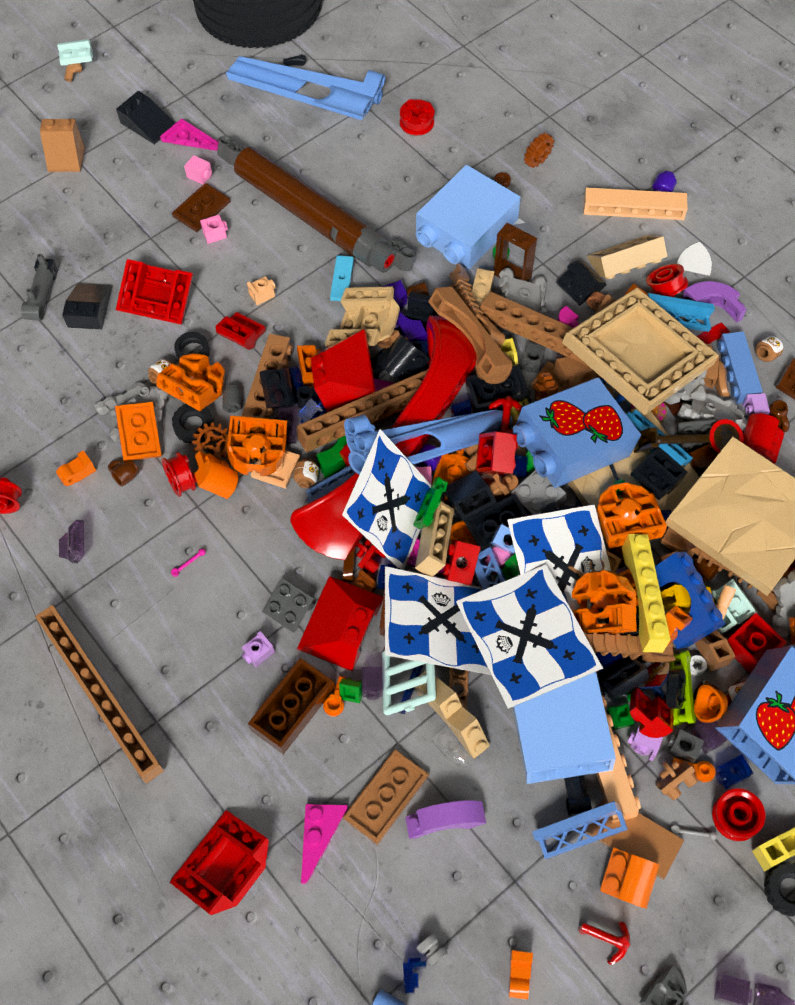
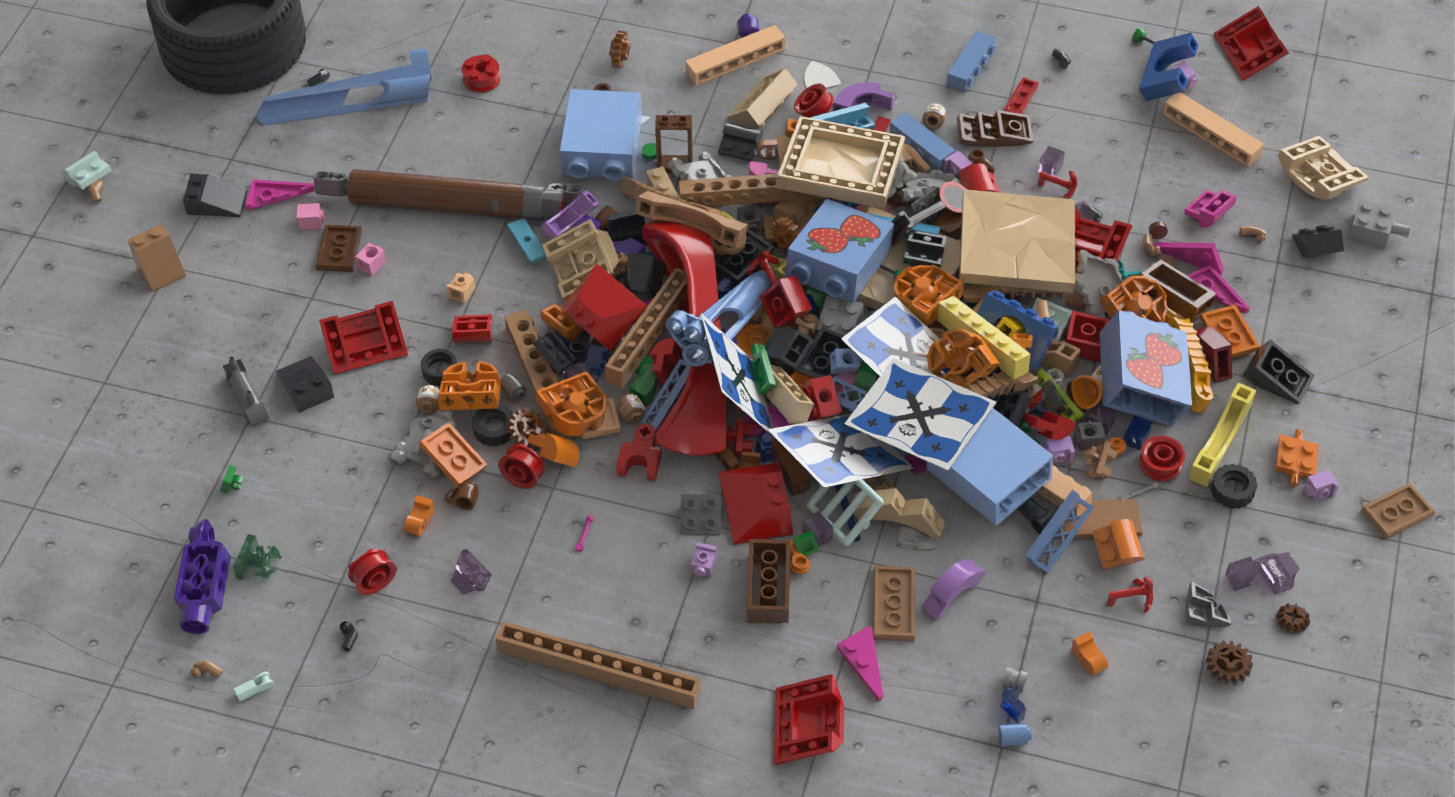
camera: 35 degrees left, 10 degrees down
none -> medium lavender arch [541,190,600,239]
none -> red piece [616,424,662,481]

